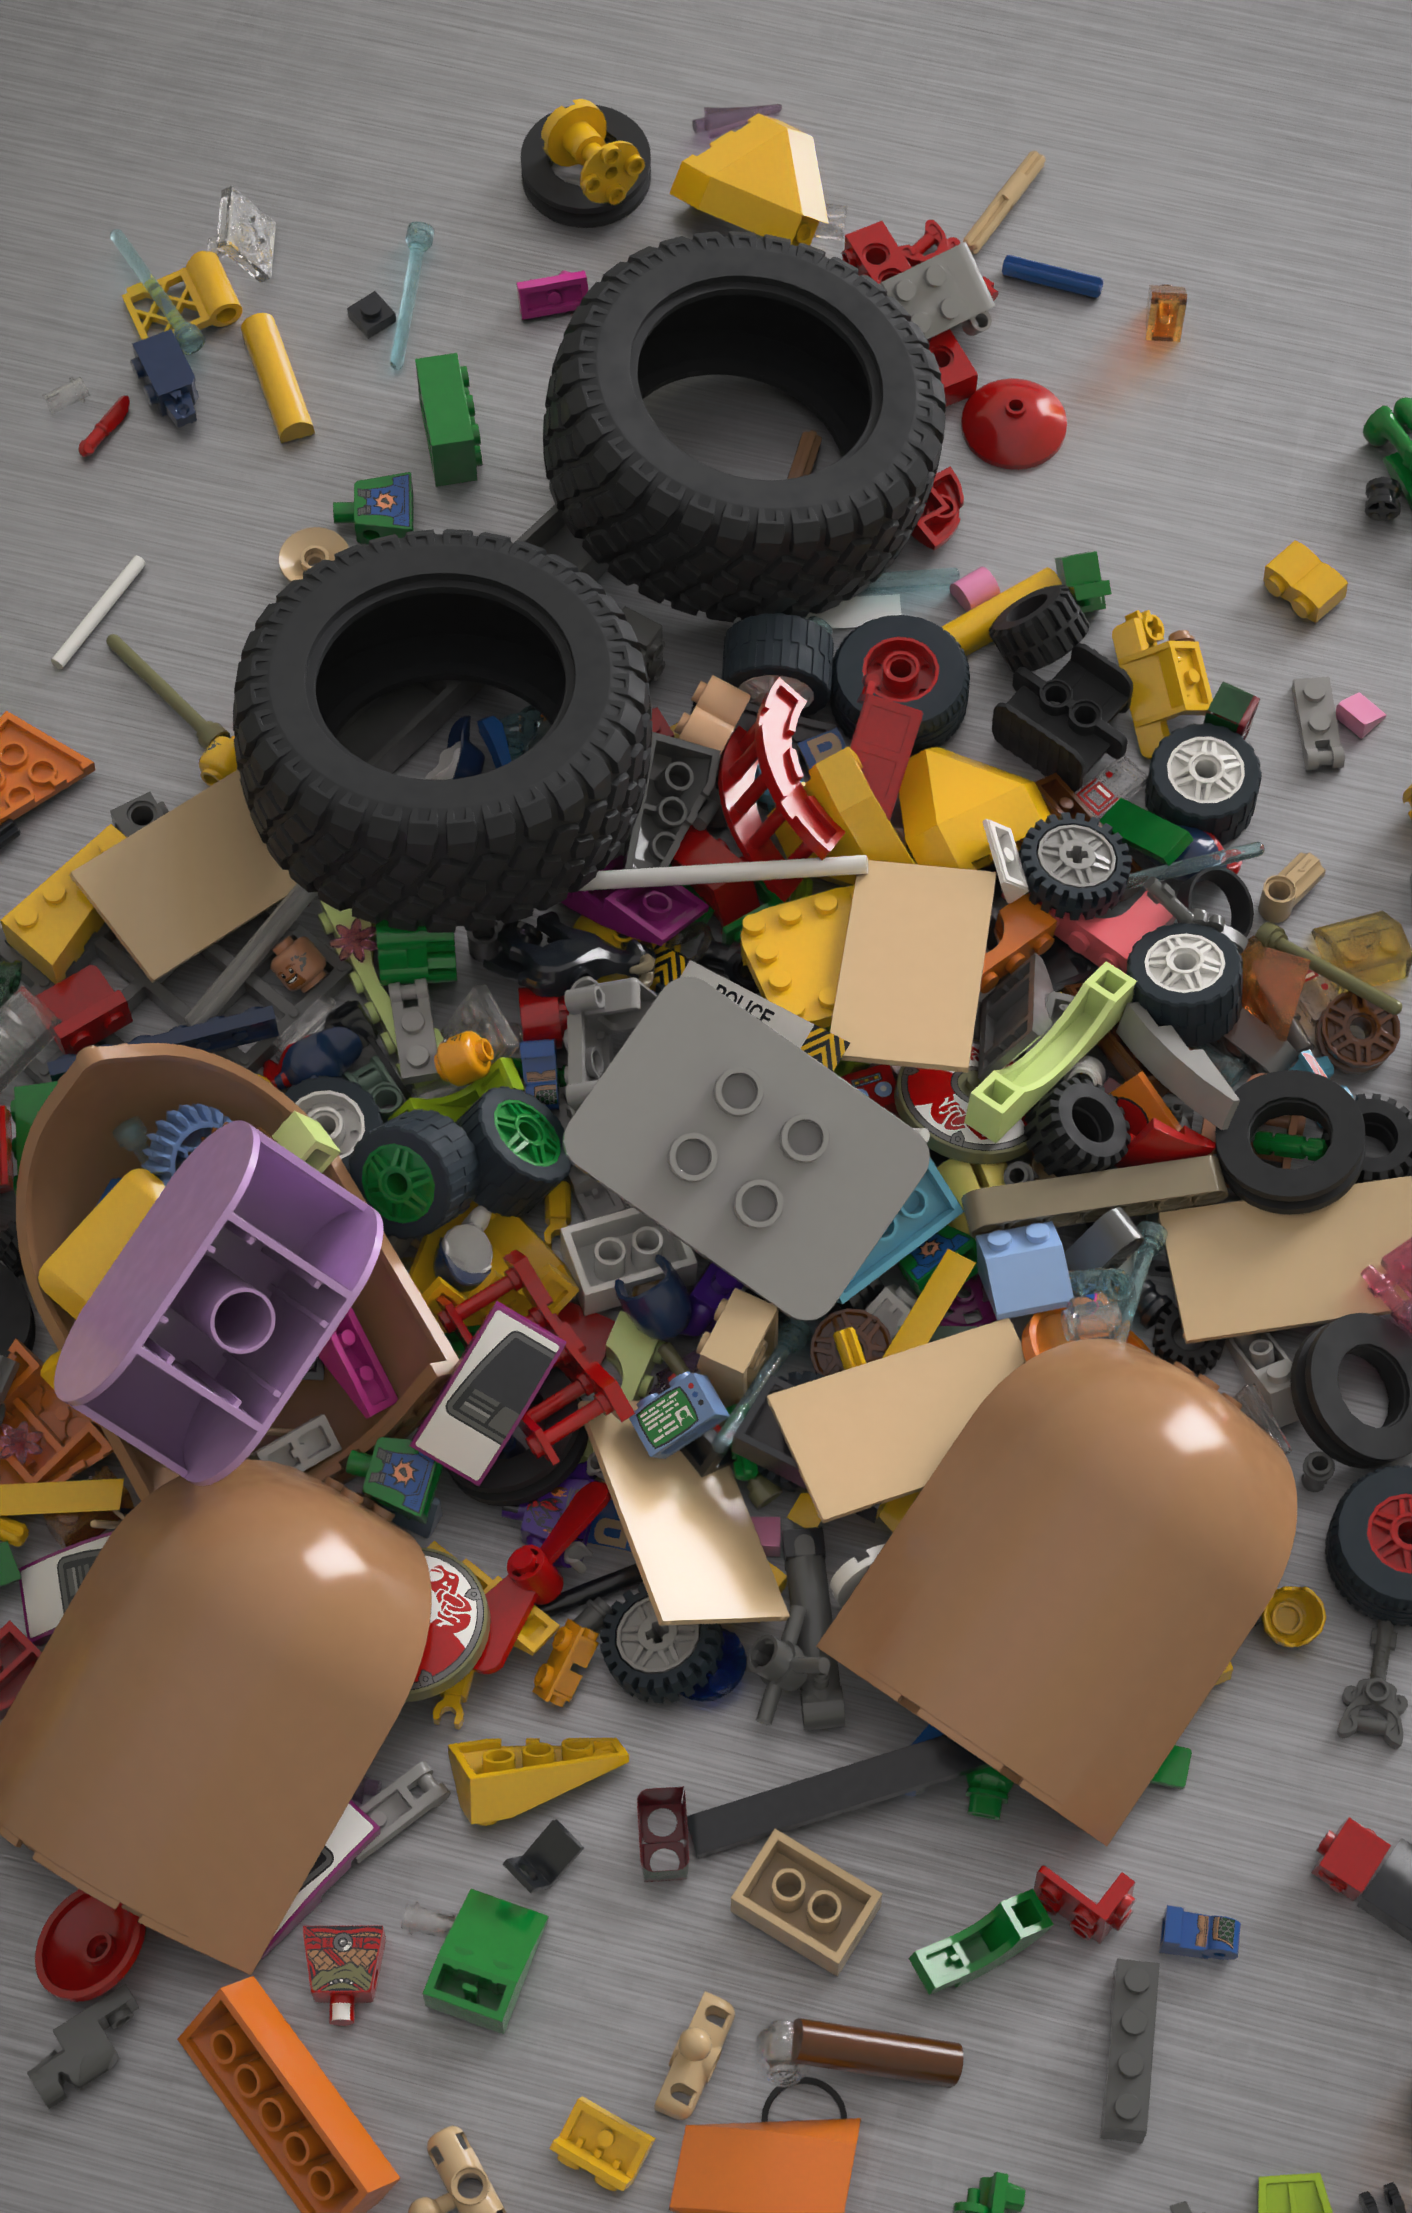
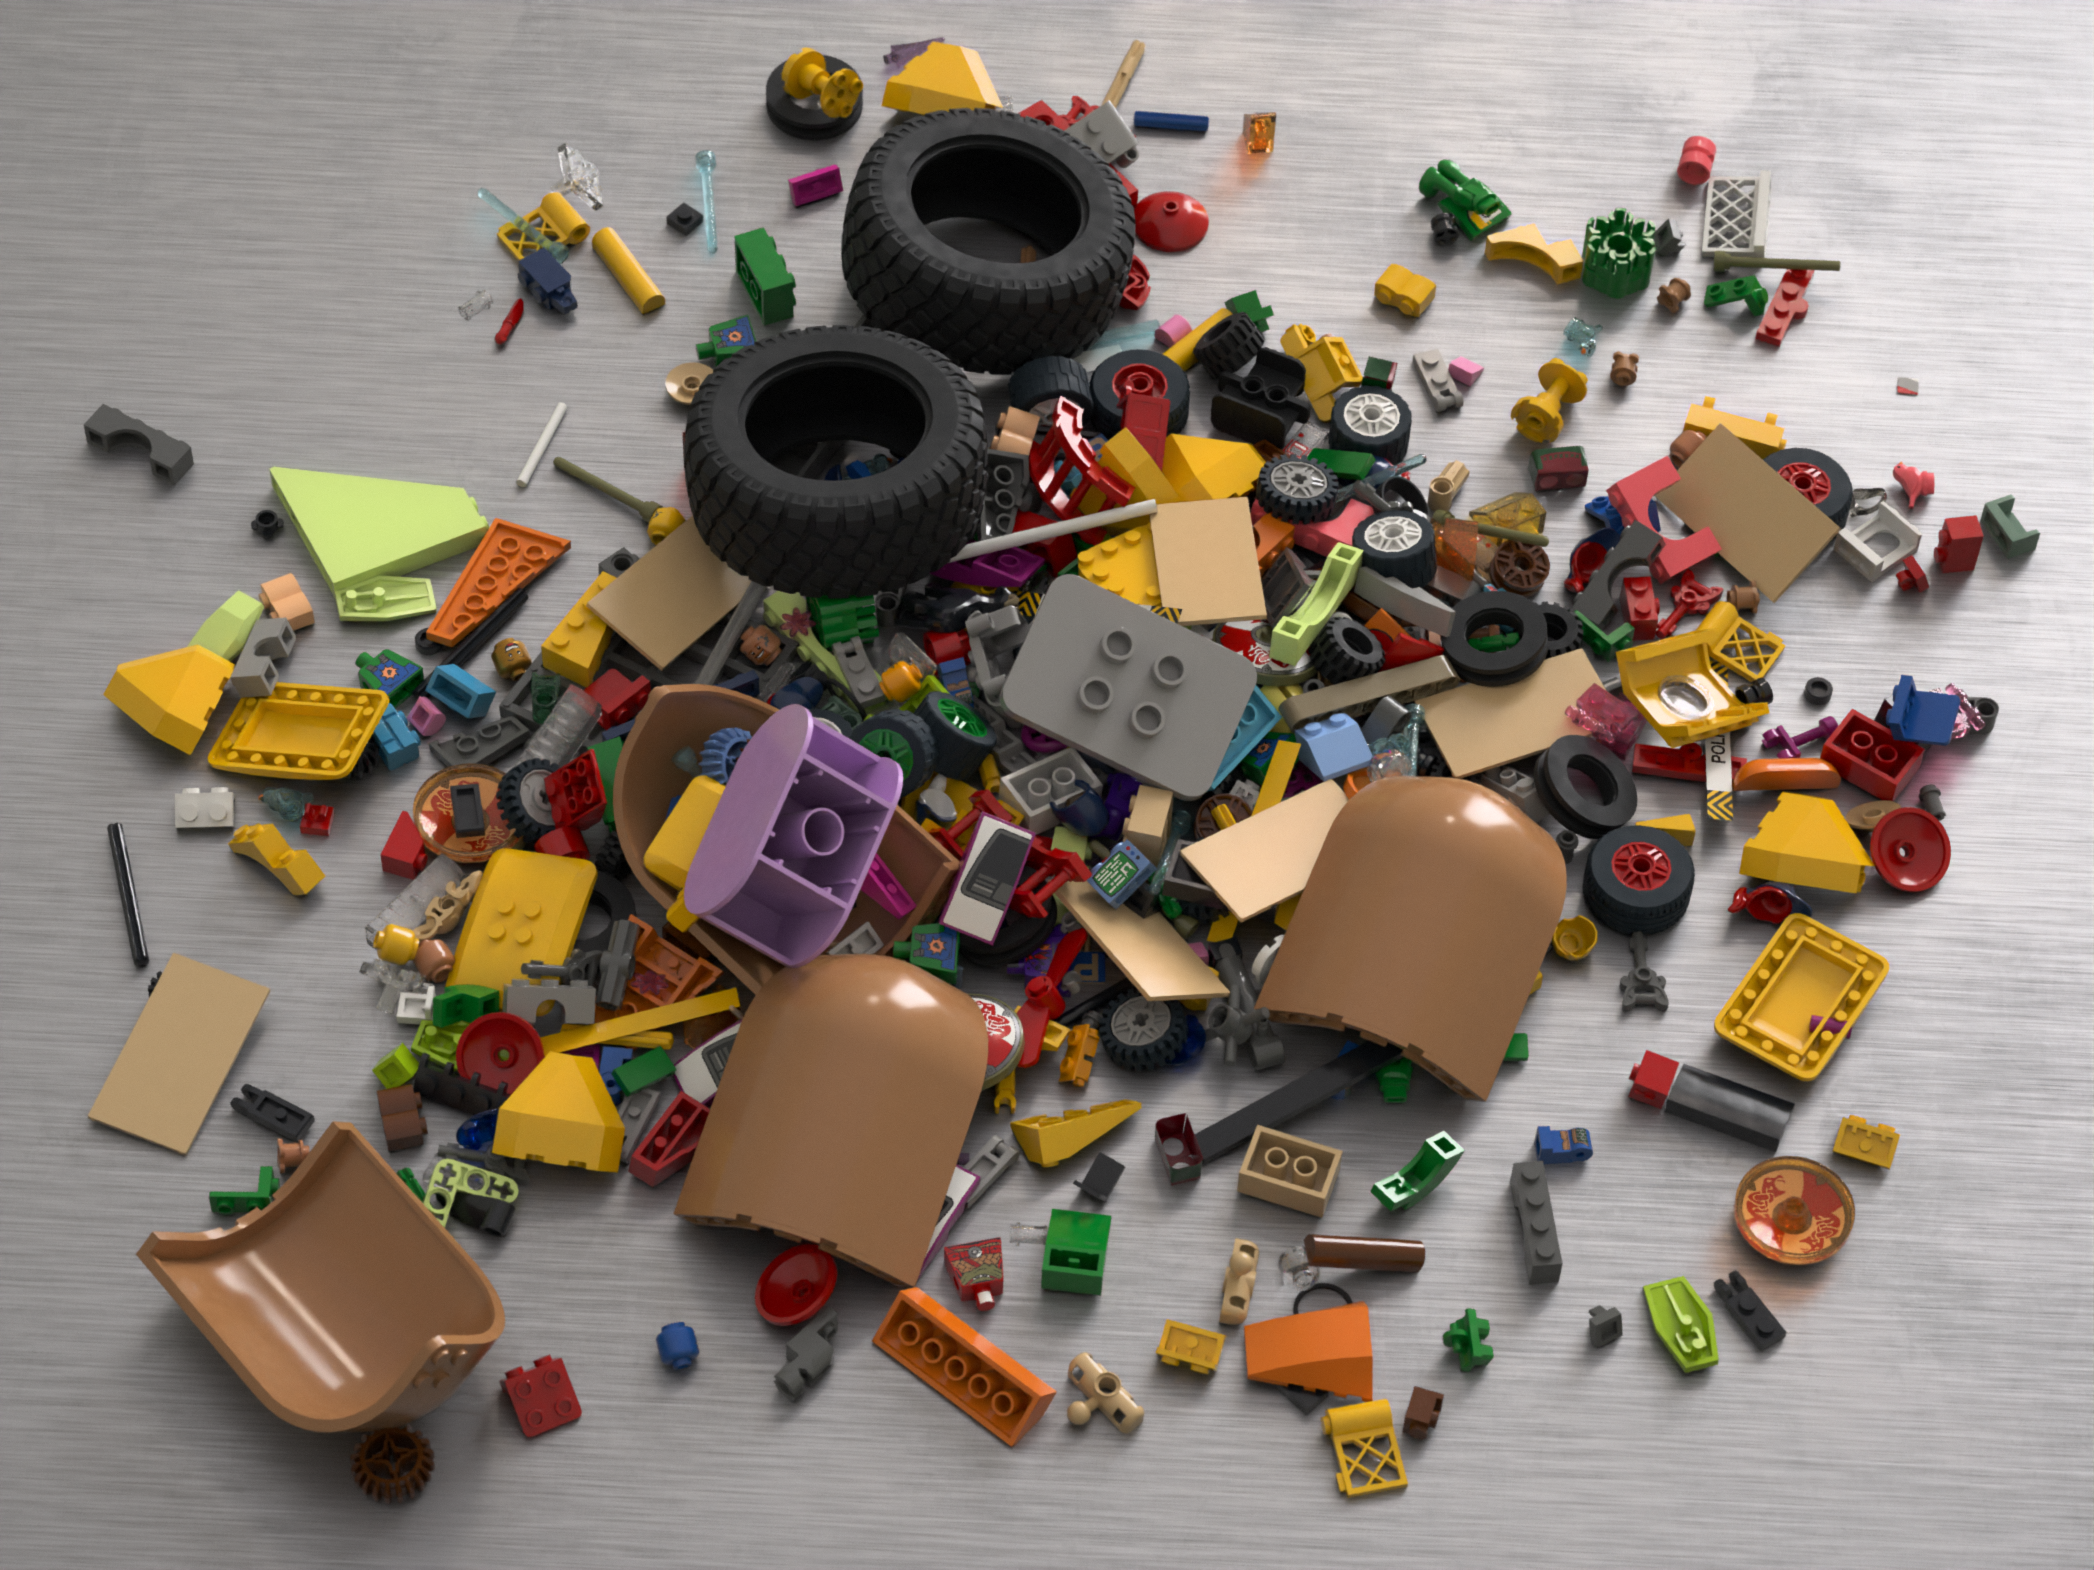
camera: 15 degrees left, 10 degrees down
white slope [982,819,1029,904] -> none
red bracket [1034,1865,1136,1944] -> none

